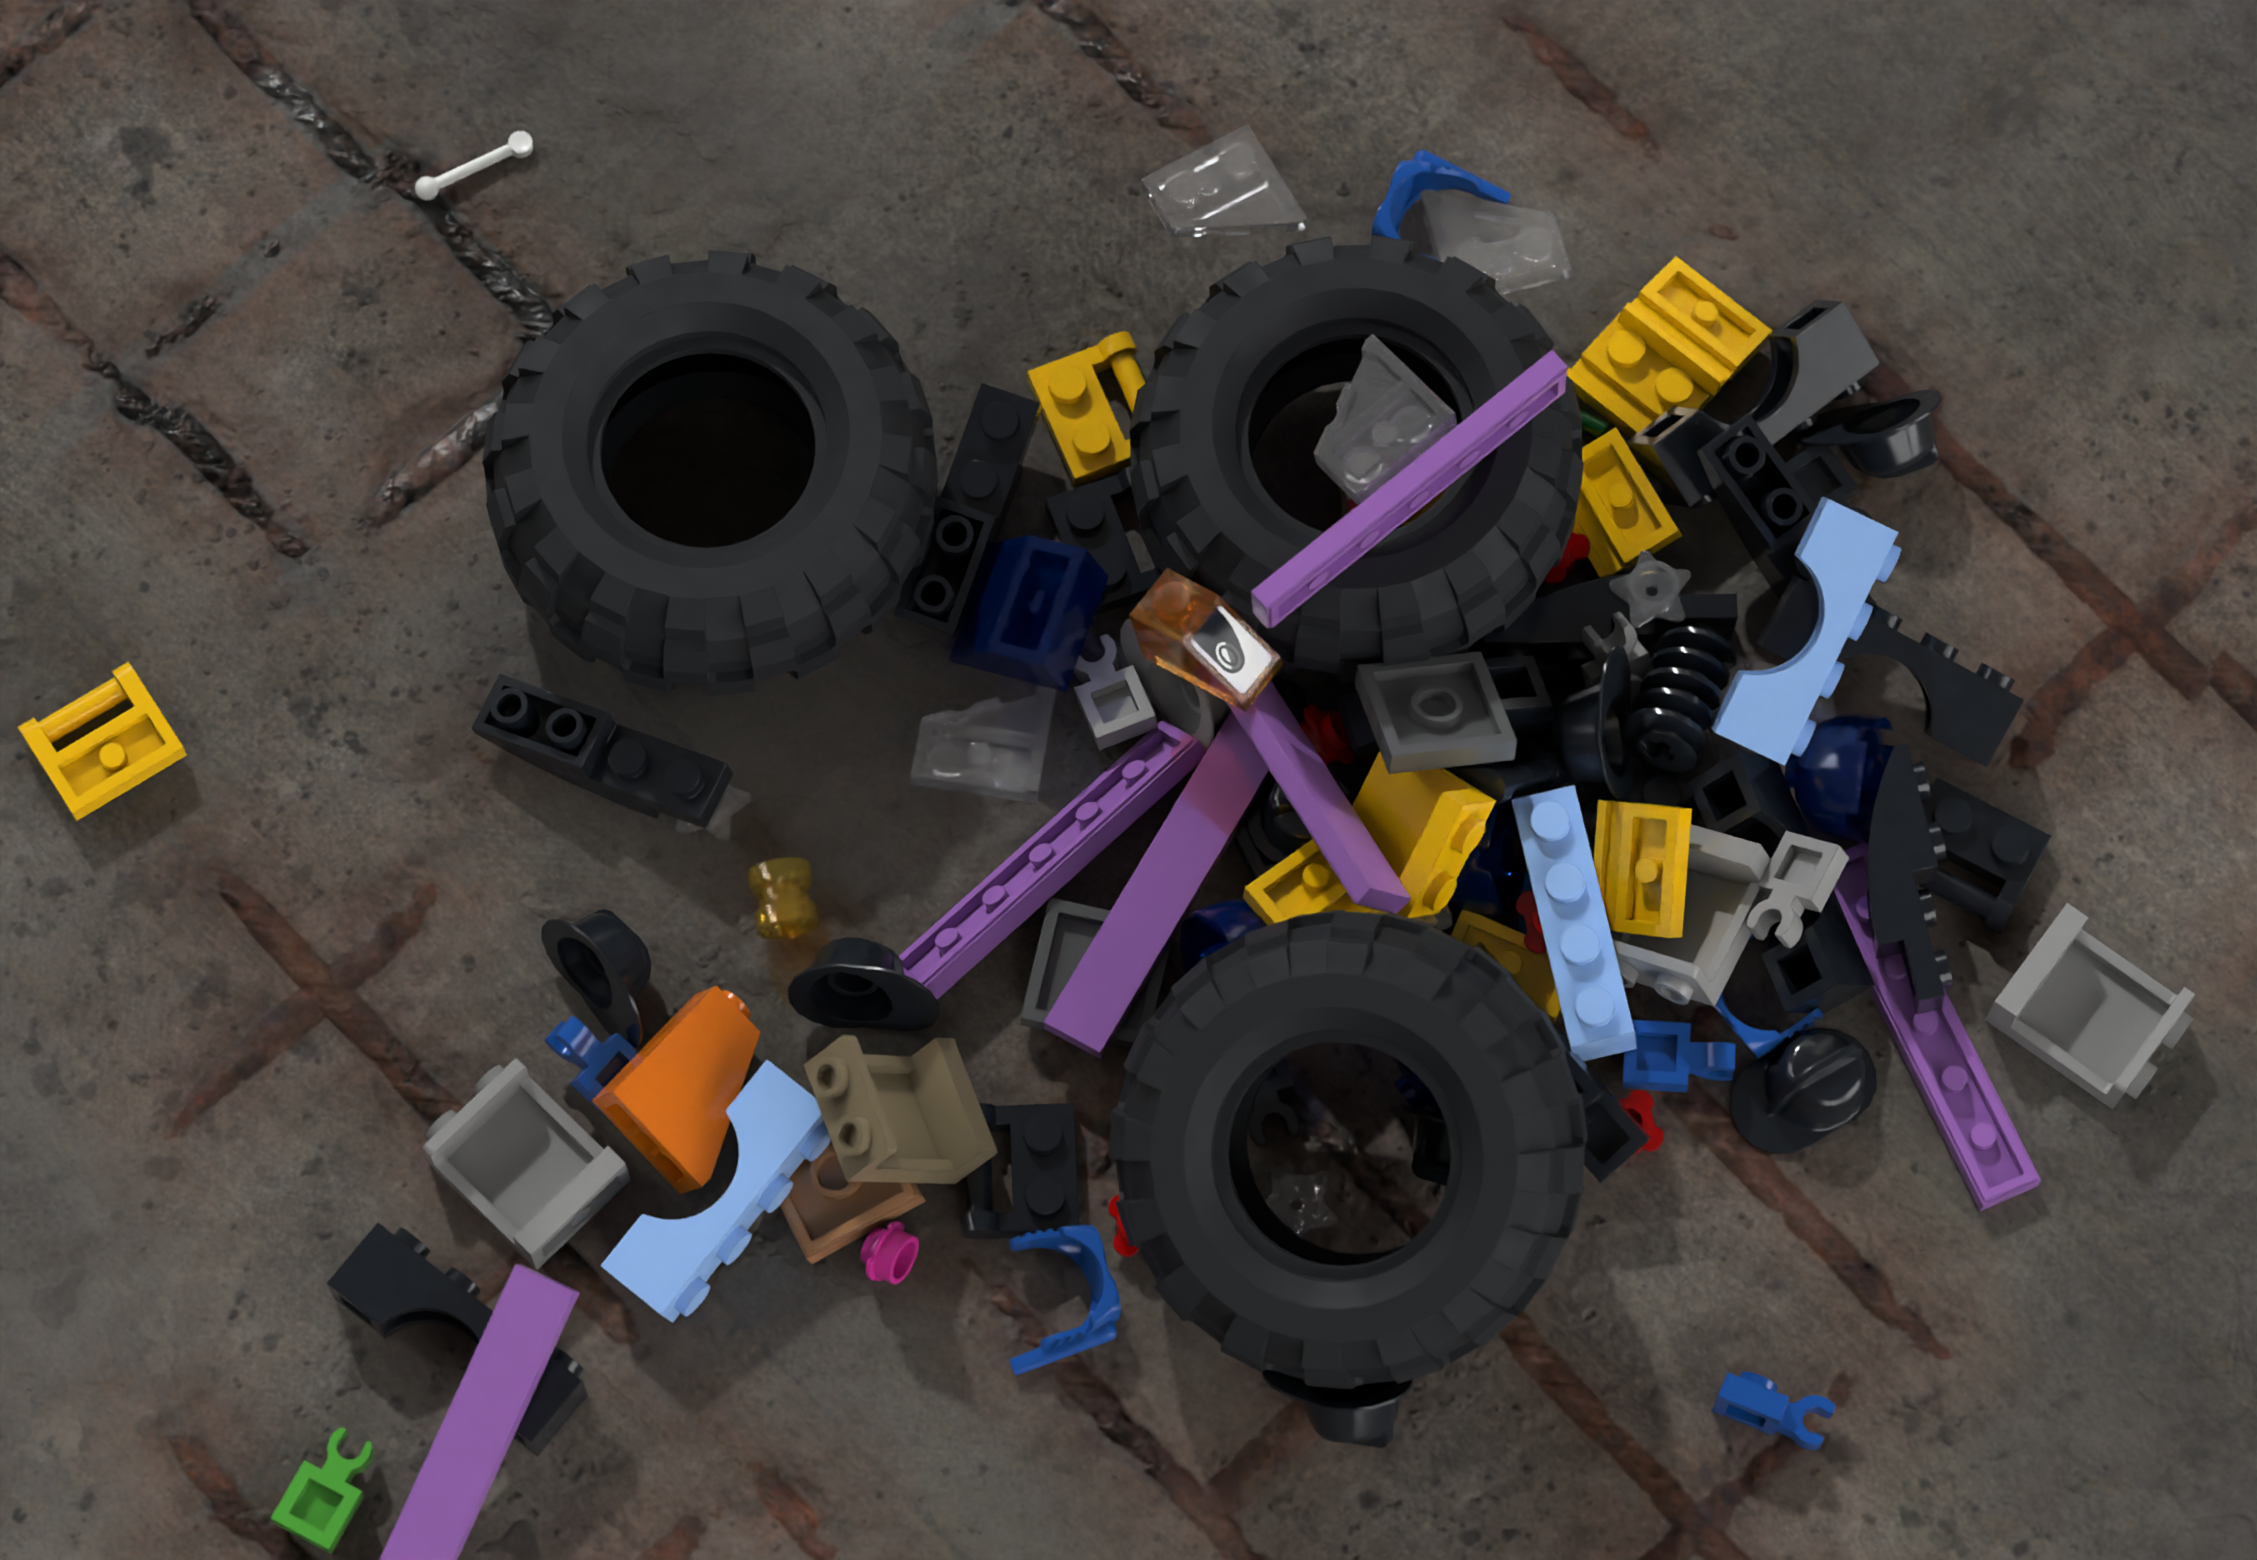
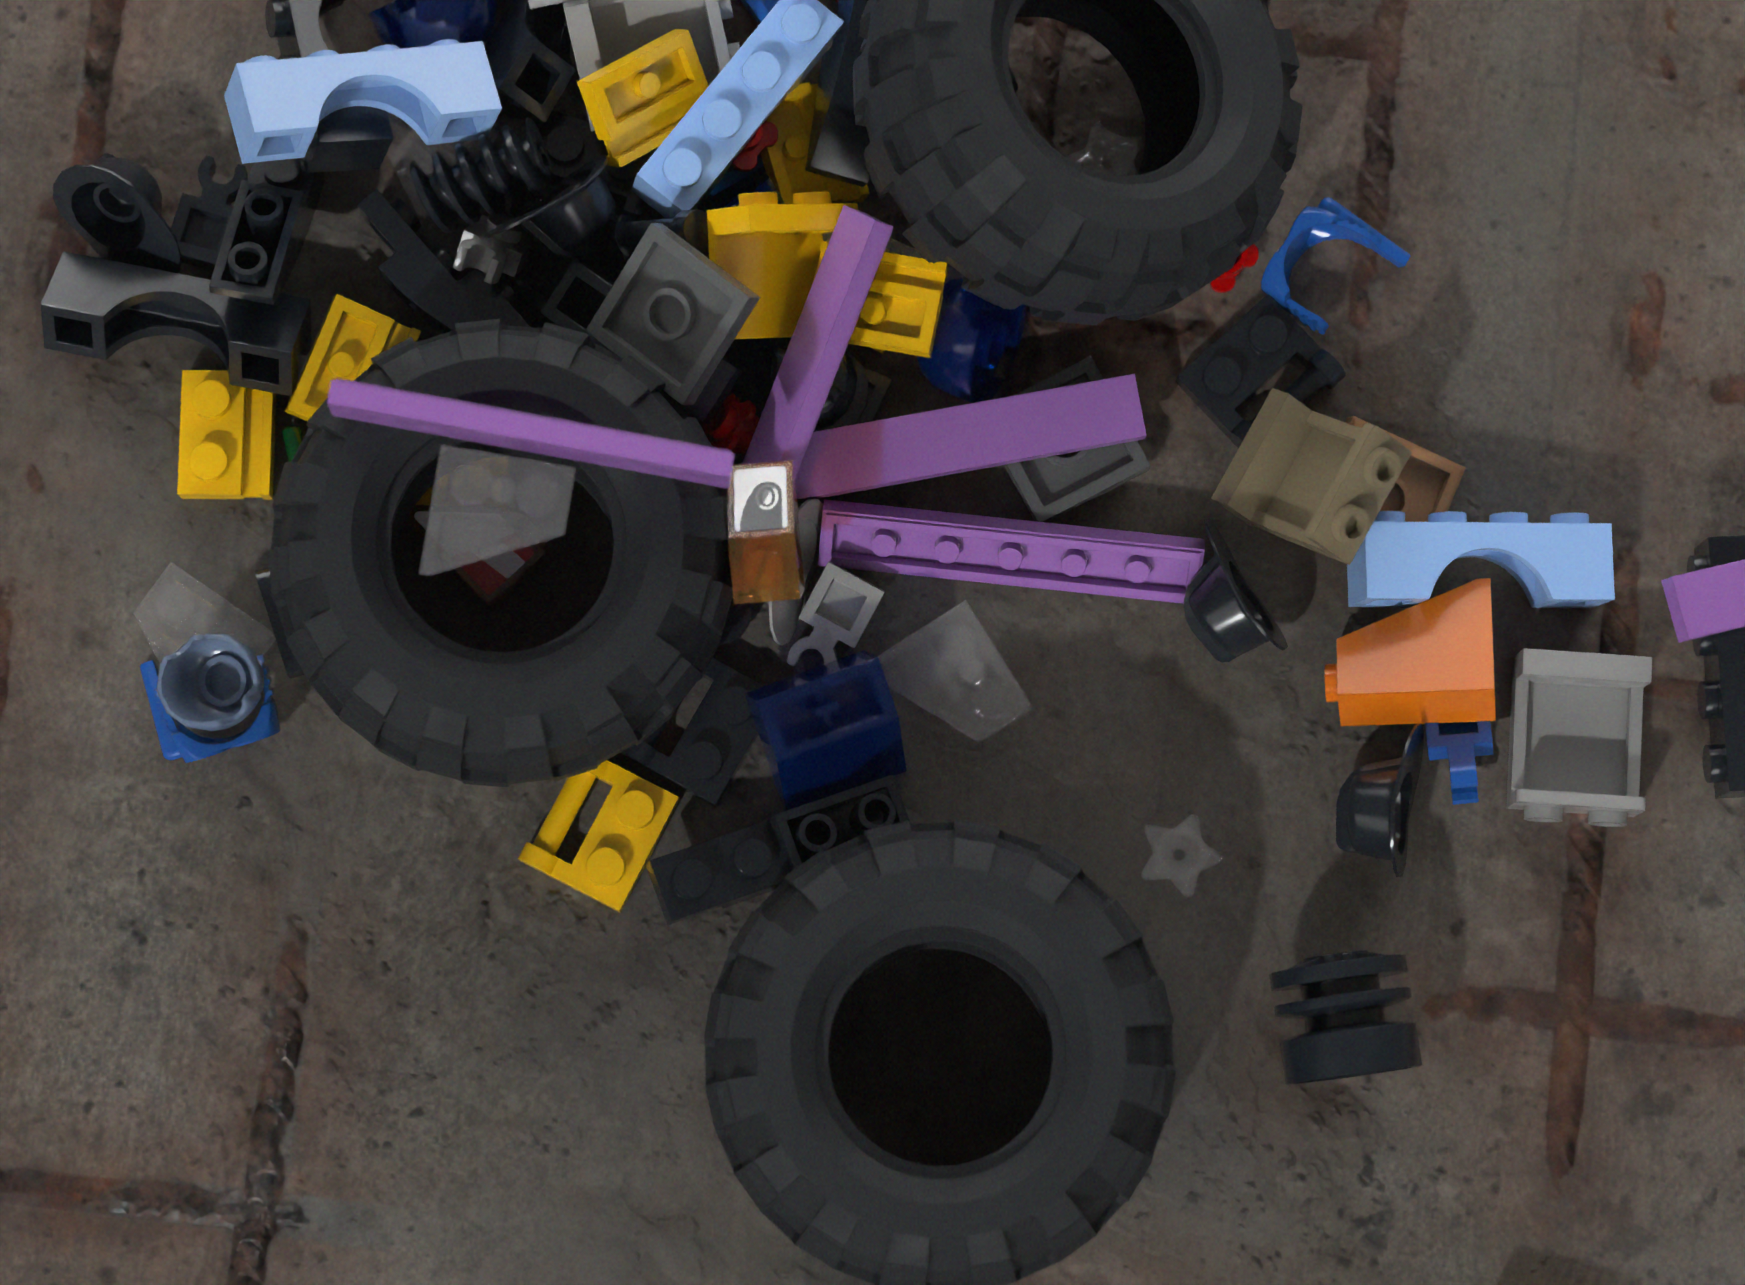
camera: 130 degrees left, 10 degrees up
black slope [472,674,734,829] -> none
clear yellow wheel [747,857,820,940] -> none
dark pink plate [861,1221,919,1285] -> none
clear wing [1141,124,1307,238] -> none
clear plate [1609,550,1691,629] -> none
yellow plate [1617,256,1773,396] -> none
none -> sand blue hair [156,633,264,731]
none -> black wheel [1269,950,1423,1085]

